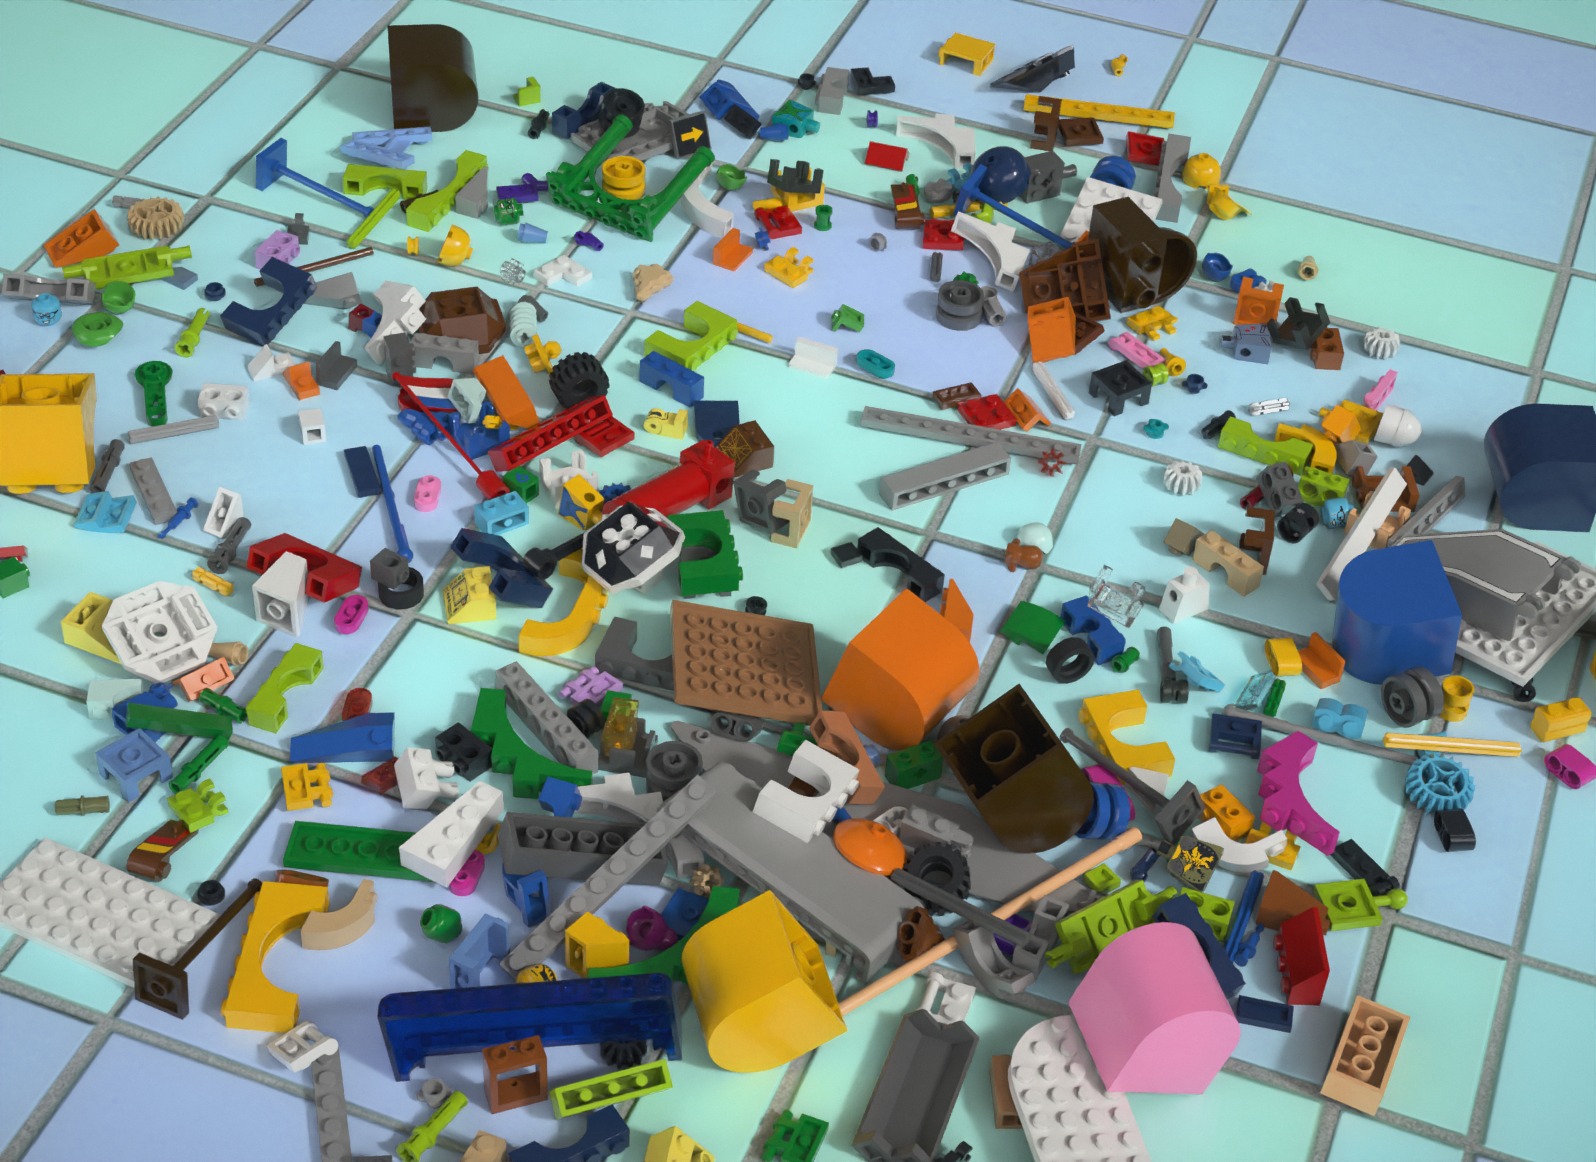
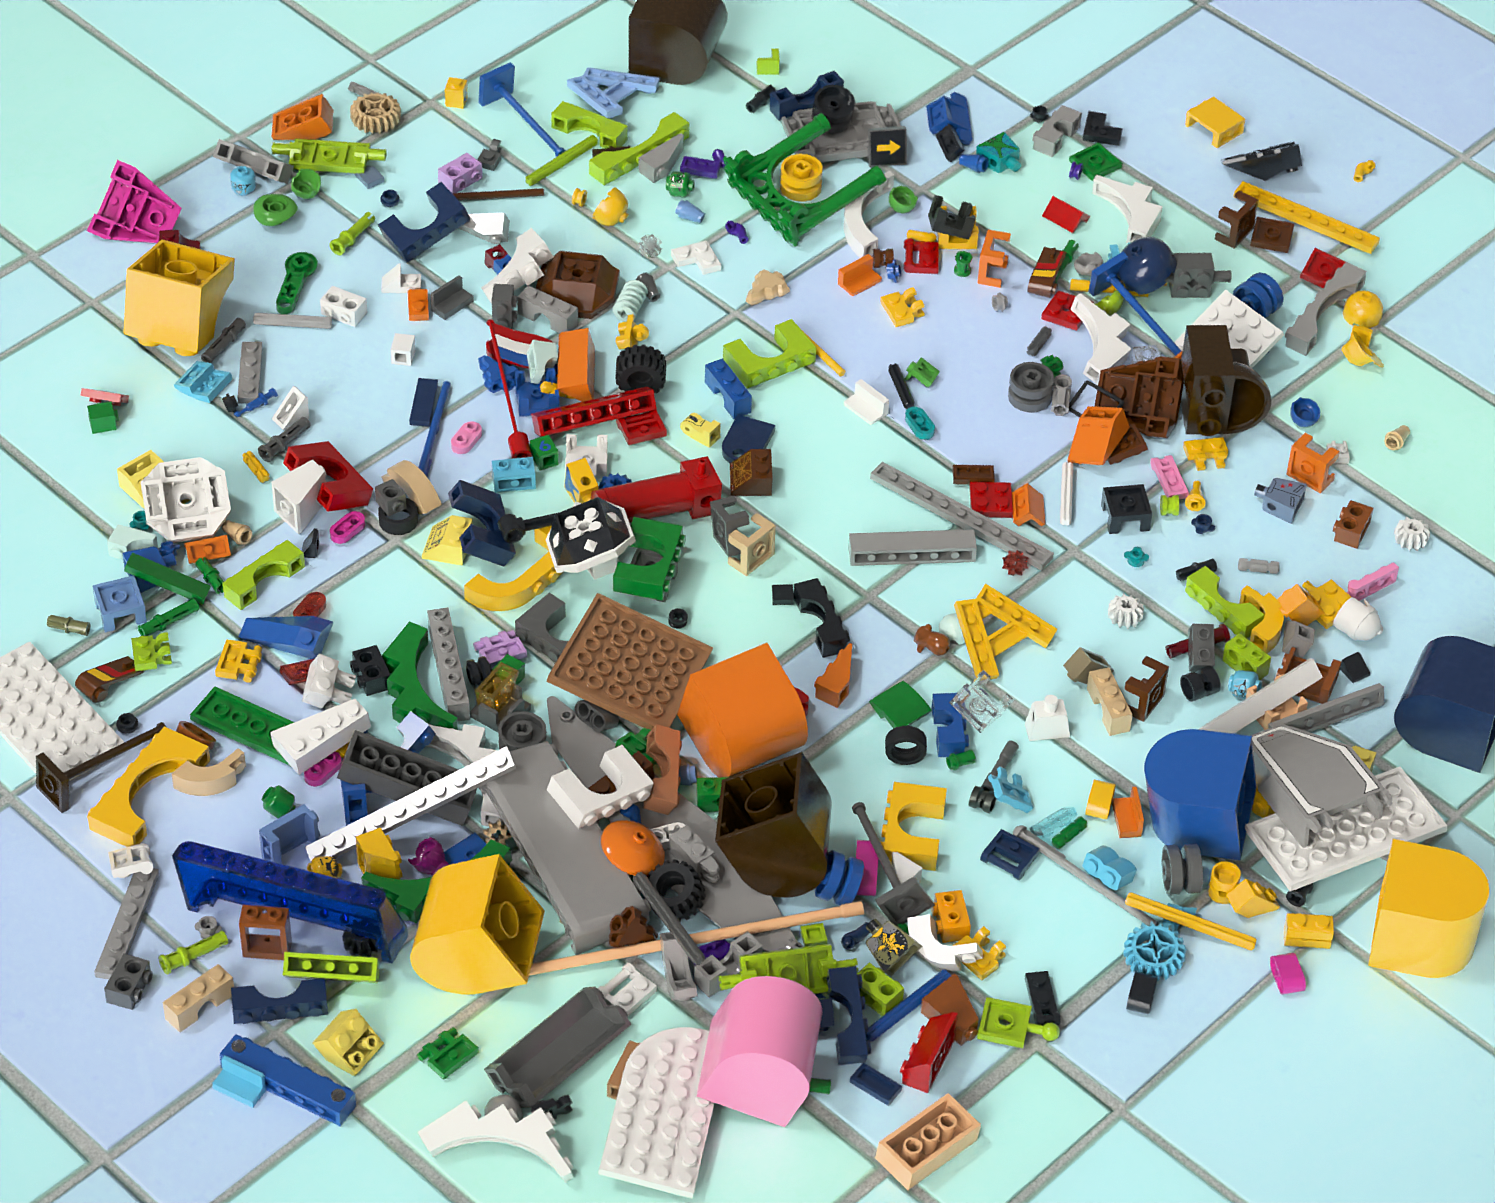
camera: 25 degrees right, 5 degrees up
blue plate [1230,268,1267,293] -> none
blue piece [1234,922,1264,967] -> none
dark pink arch [1257,731,1340,856] -> none
pearl dark grey panel [1267,297,1330,350] -> none
none -> teal plate [129,511,149,531]
none -> black plate [222,393,239,413]
none -> black slope [302,528,319,558]
none -> tan arch [381,460,442,514]
none -> yellow brick [445,77,468,109]
none -> reddish brown wheel [873,249,894,268]
none -> black axle [888,363,915,409]
none -> yellow plate [954,584,1058,681]
none -> orange panel [977,229,1011,288]
none -> green tile [1069,142,1123,181]
none -> black piece [1069,380,1124,417]
none -> yellow slope [1226,878,1280,918]

